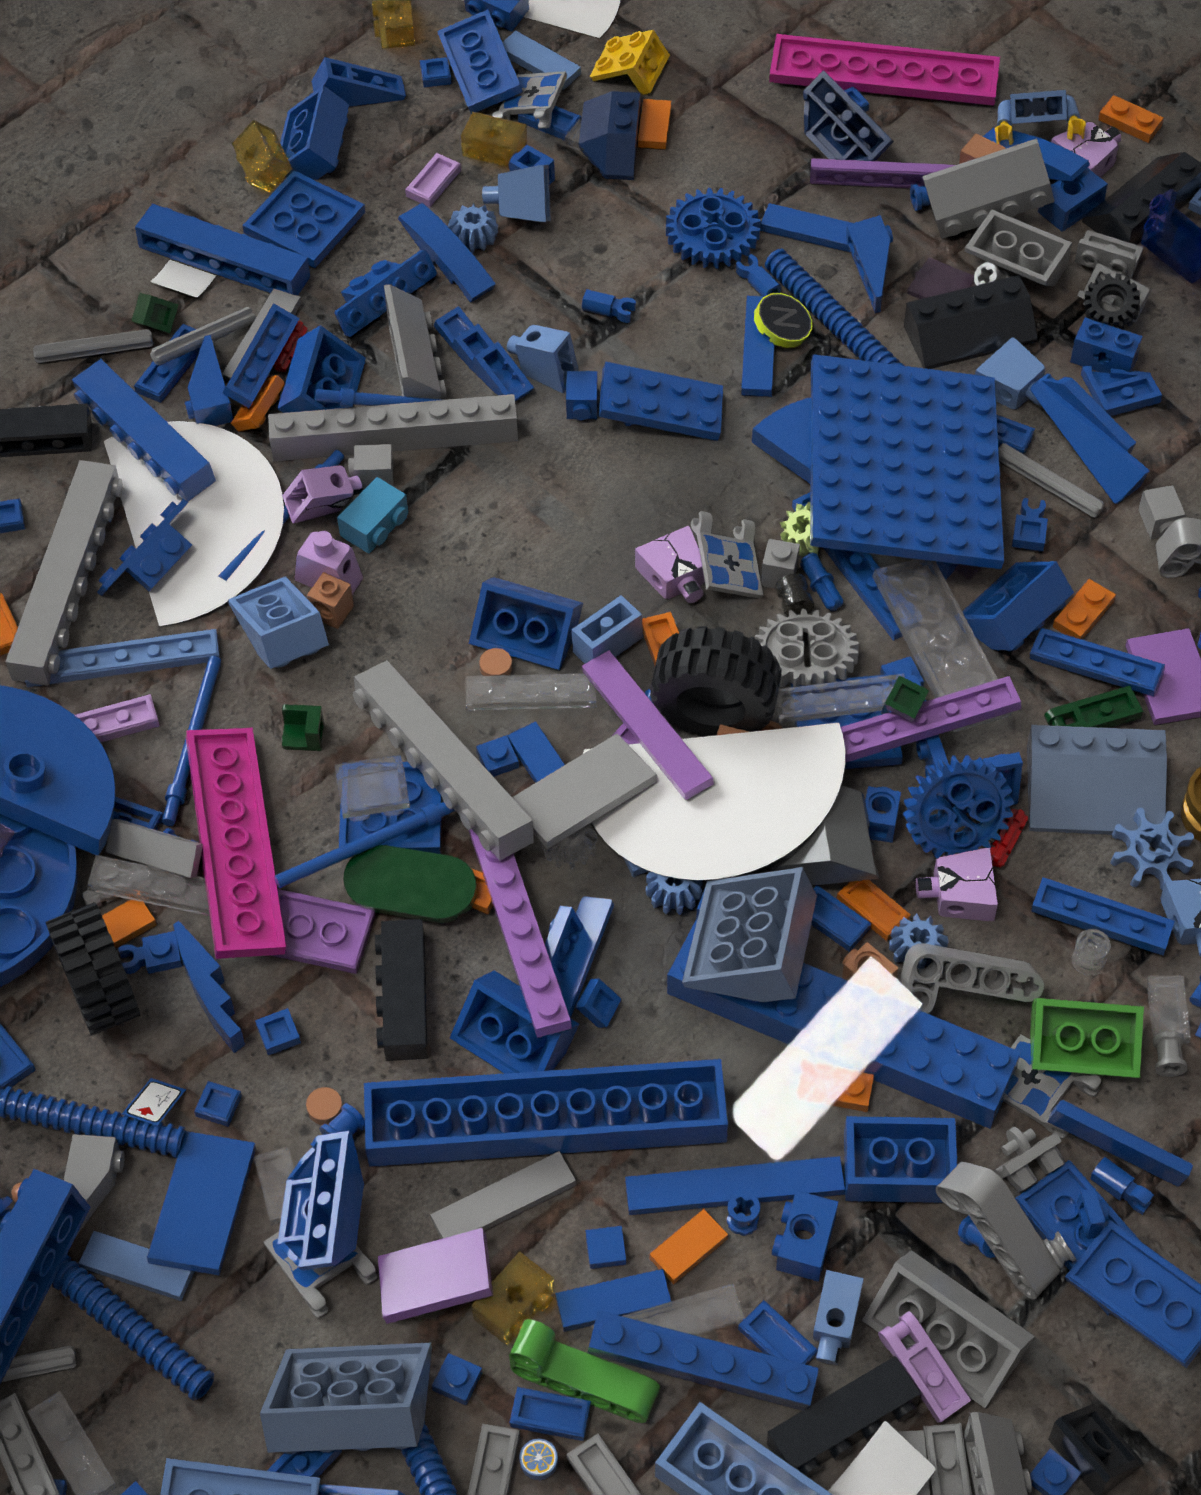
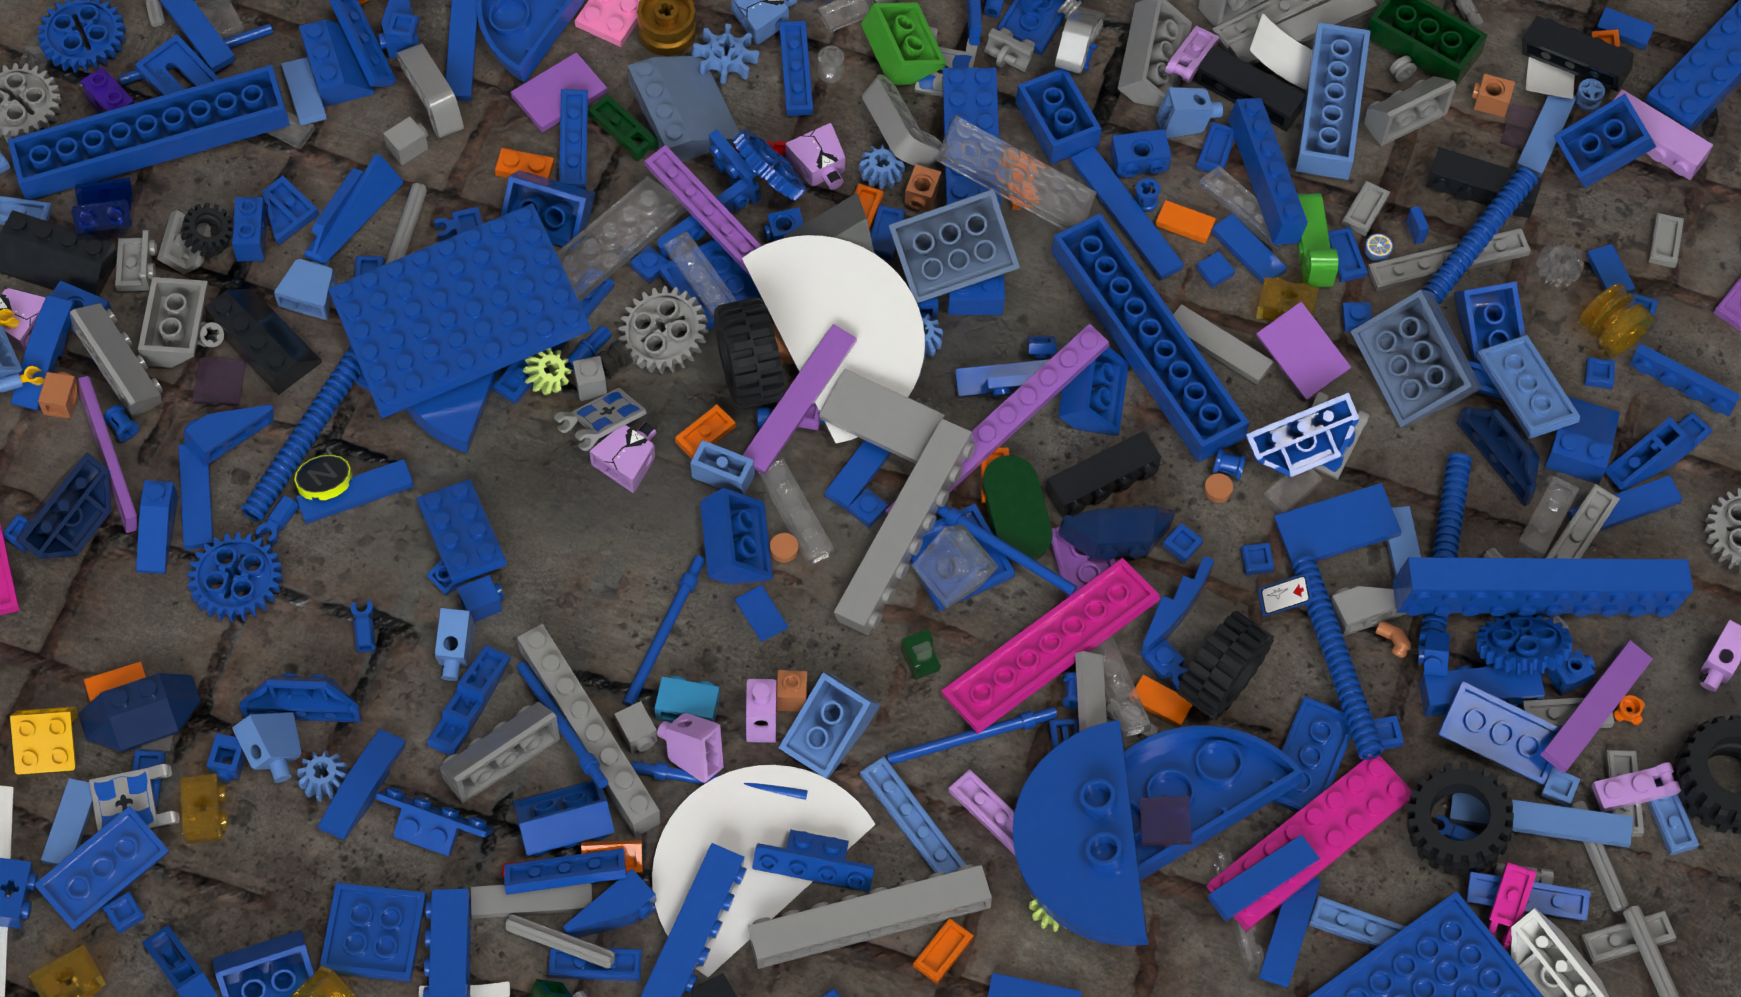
camera: 120 degrees left, 5 degrees up
lavender tile [405,153,461,207] -> none
dark green panel [881,675,929,722] -> none
none -> blue slope [136,480,179,574]
none -> blue wedge [240,673,362,722]
none -> blue bar [622,555,706,707]
none -> blue sticker [734,585,789,642]
none -> dark blue wedge [1058,506,1175,560]
none -> dark blue wedge [1456,407,1540,506]

